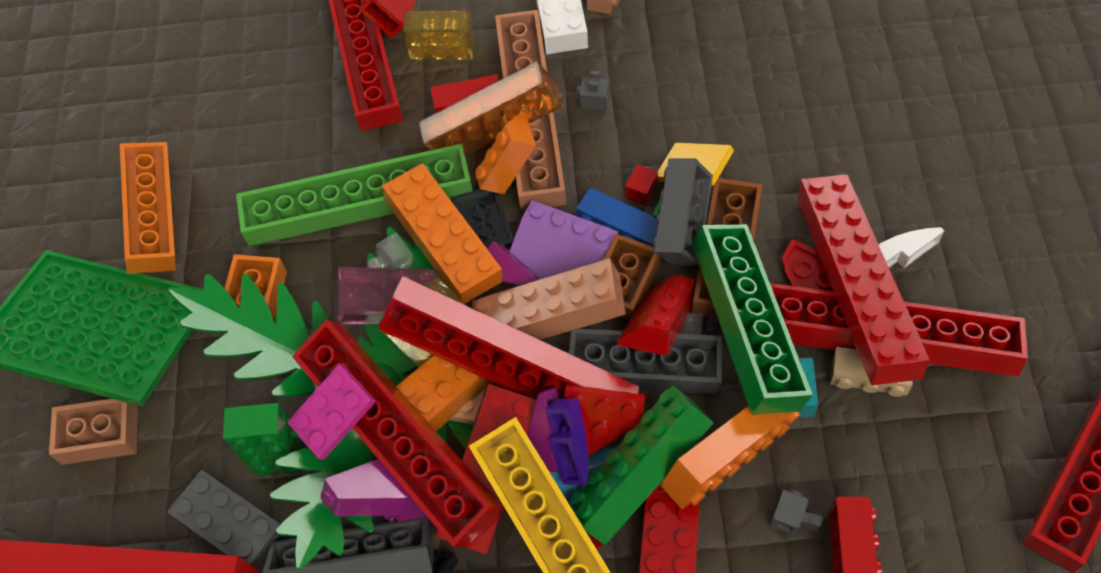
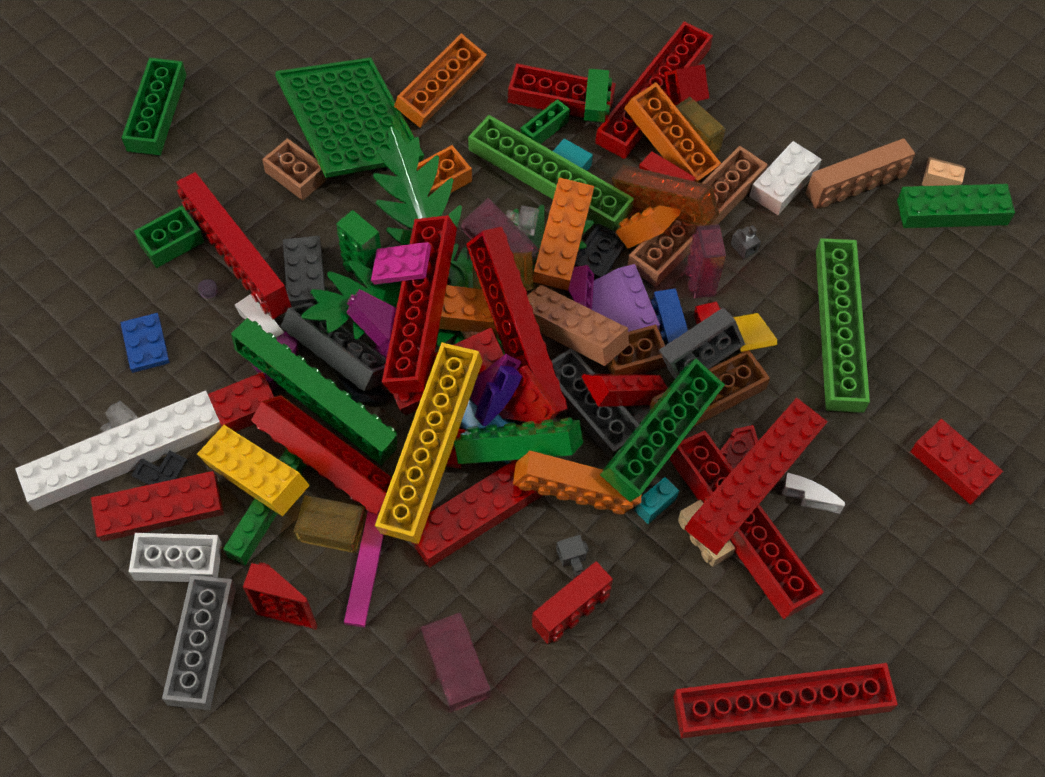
camera: 40 degrees right, 0 degrees up
none -> red brick [508,63,616,120]
none -> green brick [521,99,570,144]
none -> teal brick [553,139,593,171]
none -> green brick [584,69,612,122]
none -> orange brick [624,83,722,186]
none -> clear pink brick [685,224,726,298]
none -> bright green brick [816,238,870,412]
none -> red brick [910,418,1003,505]

